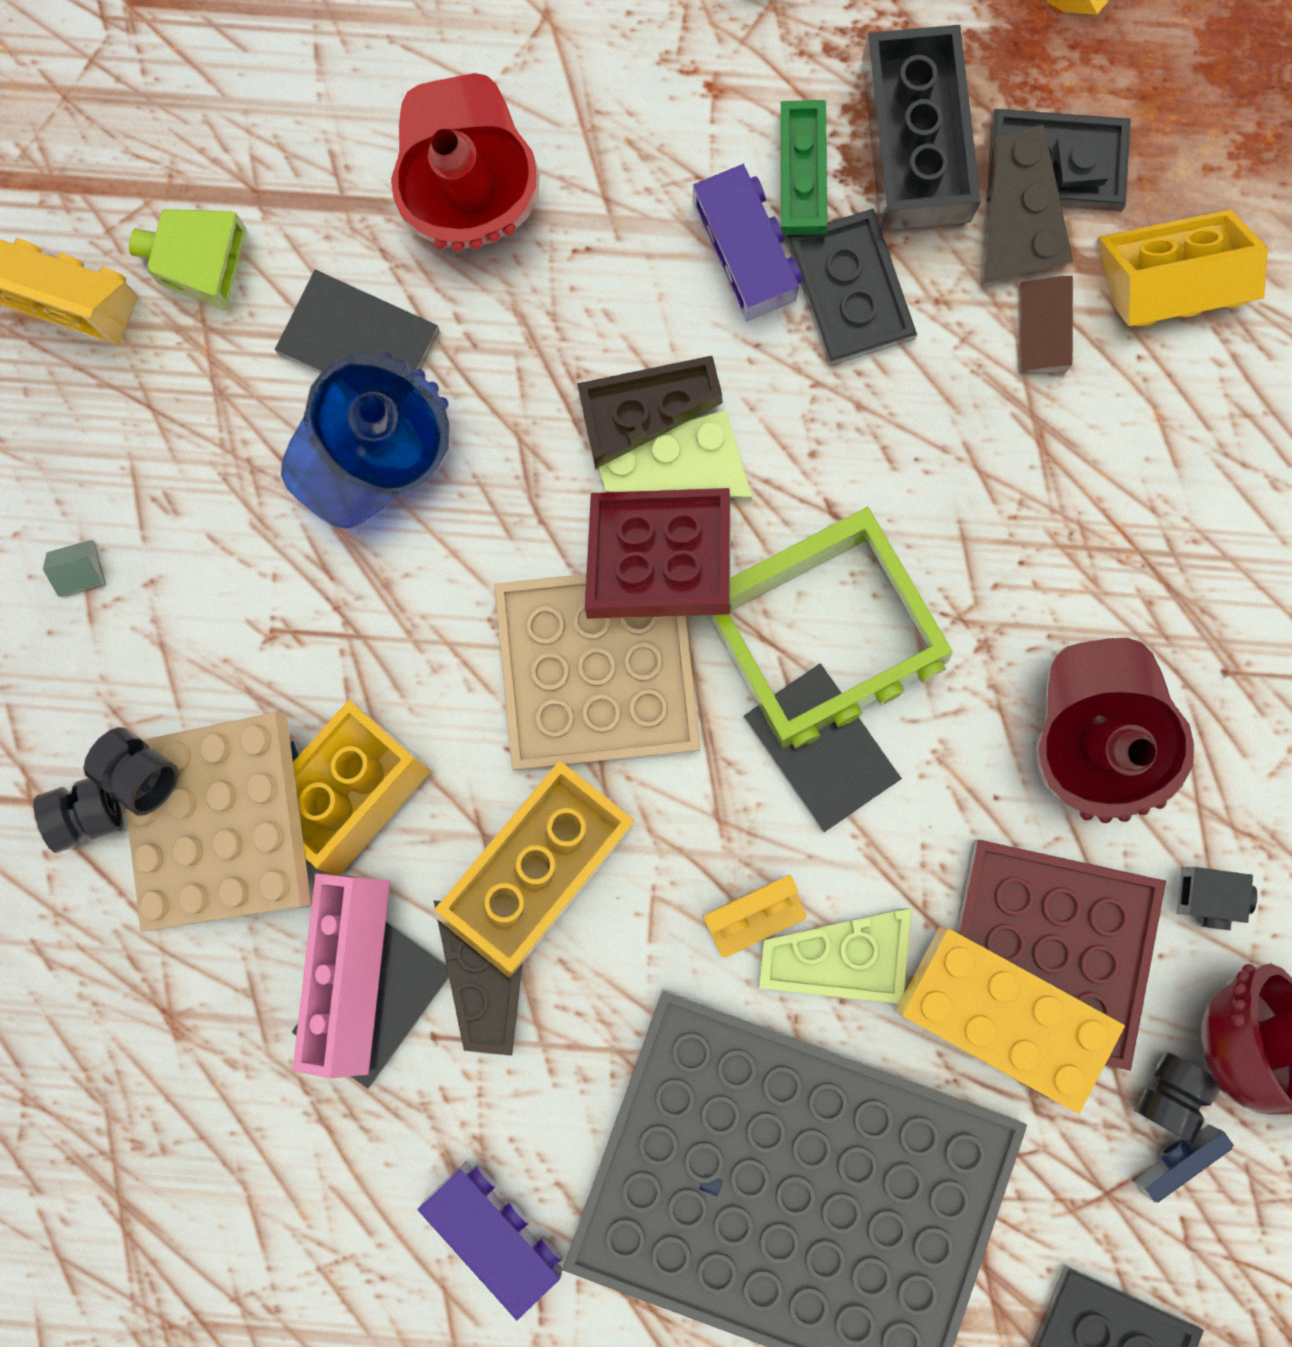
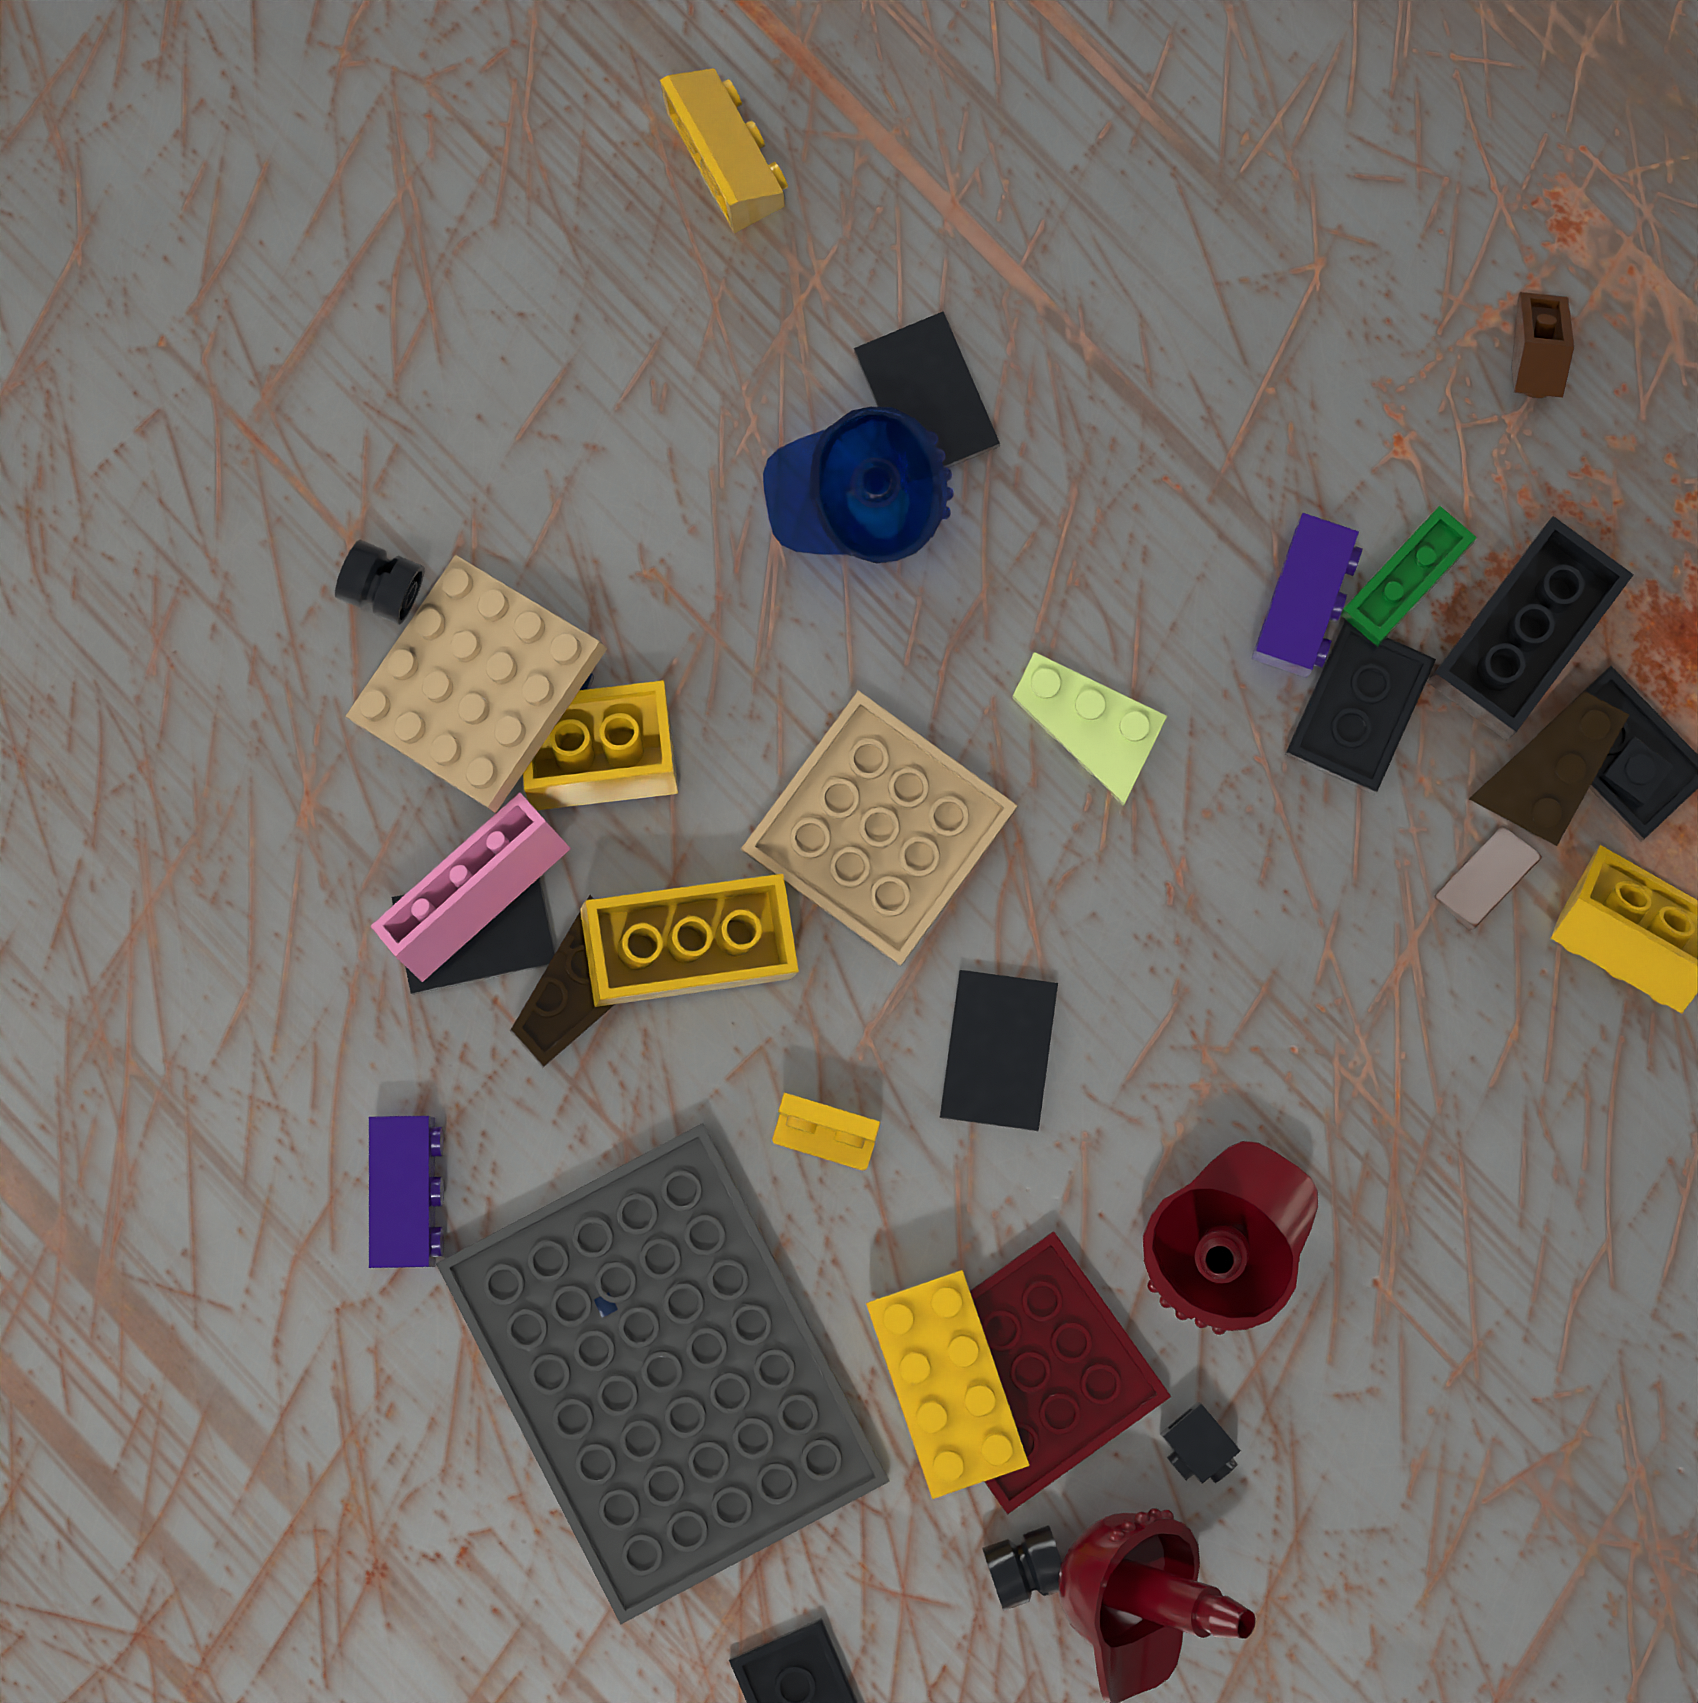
camera: 45 degrees right, 0 degrees up
sand green slope [43,540,105,597] -> none
black wheel [83,727,179,816] -> none
lime torso [129,209,247,310] -> none
red piece [391,73,540,252] -> none
dark brown wing [577,355,723,469] -> none
dark red plate [585,488,731,619] -> none
lime window [709,506,953,749] -> none
yellowish green wing [758,908,912,1004] -> none
dark blue plate [1132,1124,1234,1203] -> none

